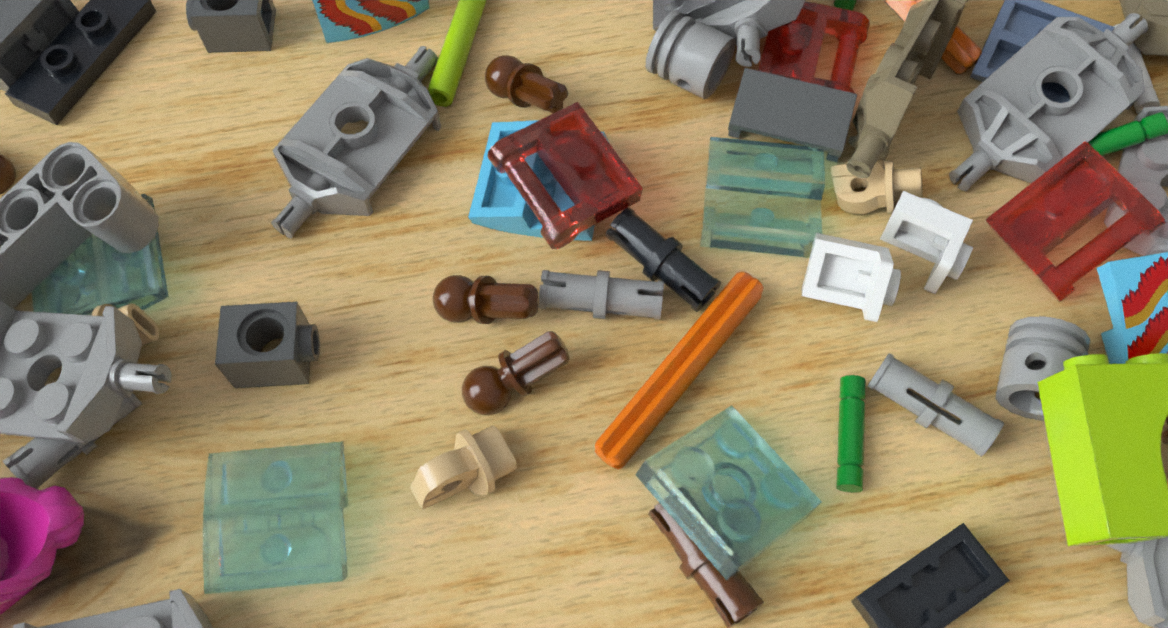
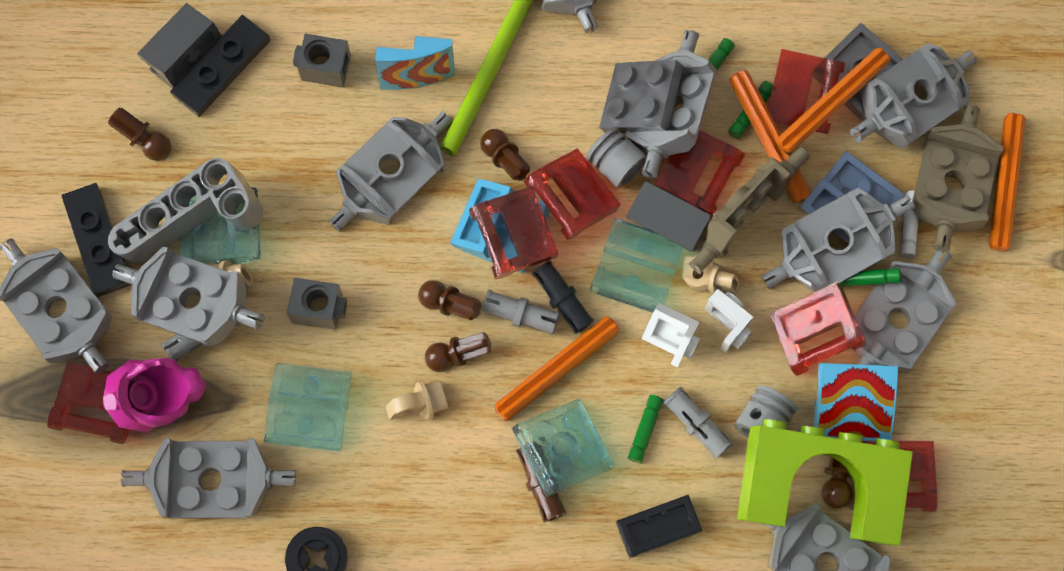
camera: 10 degrees right, 10 degrees up
none -> clear red plate [524,148,621,240]

